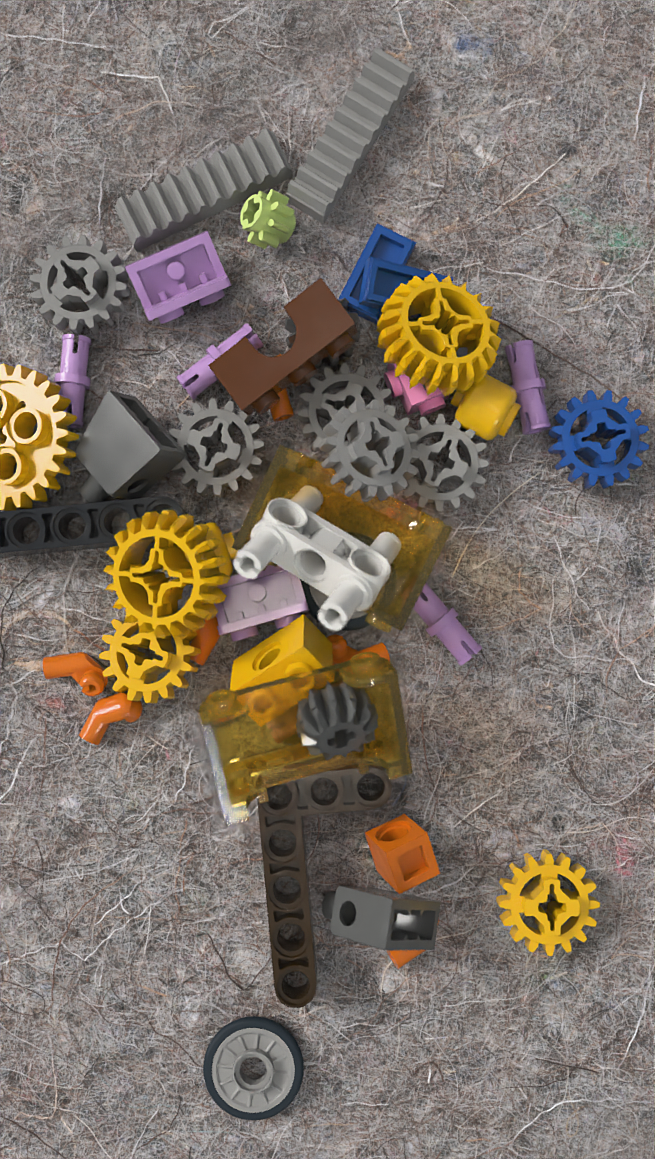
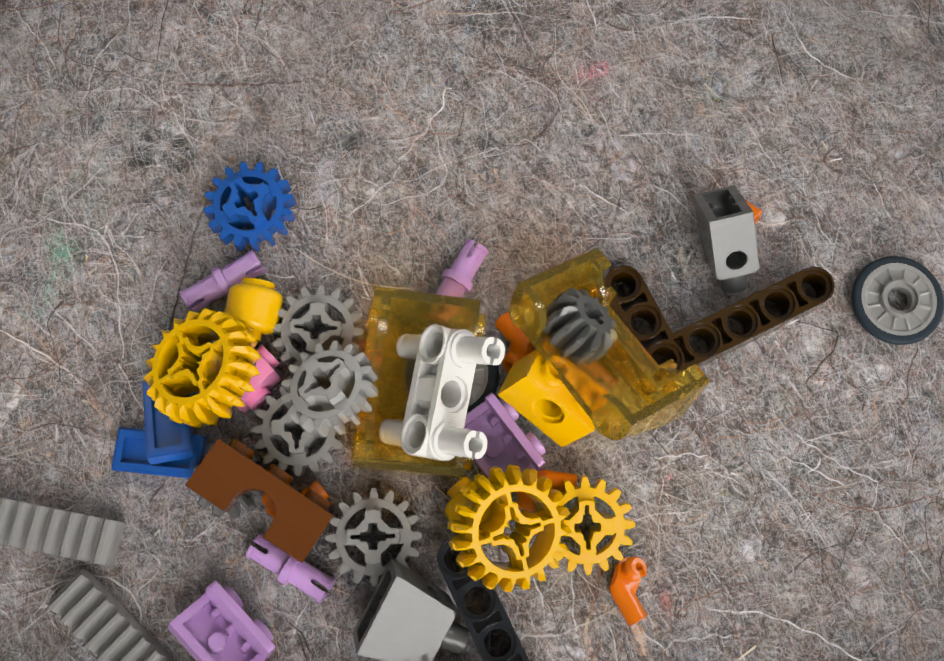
camera: 110 degrees left, 10 degrees down
orange arm [79,692,143,745] -> none
yellowish green gear [240,189,296,249] -> none
orange brick [365,814,440,894] -> none
yellow gear [496,849,600,956] -> none

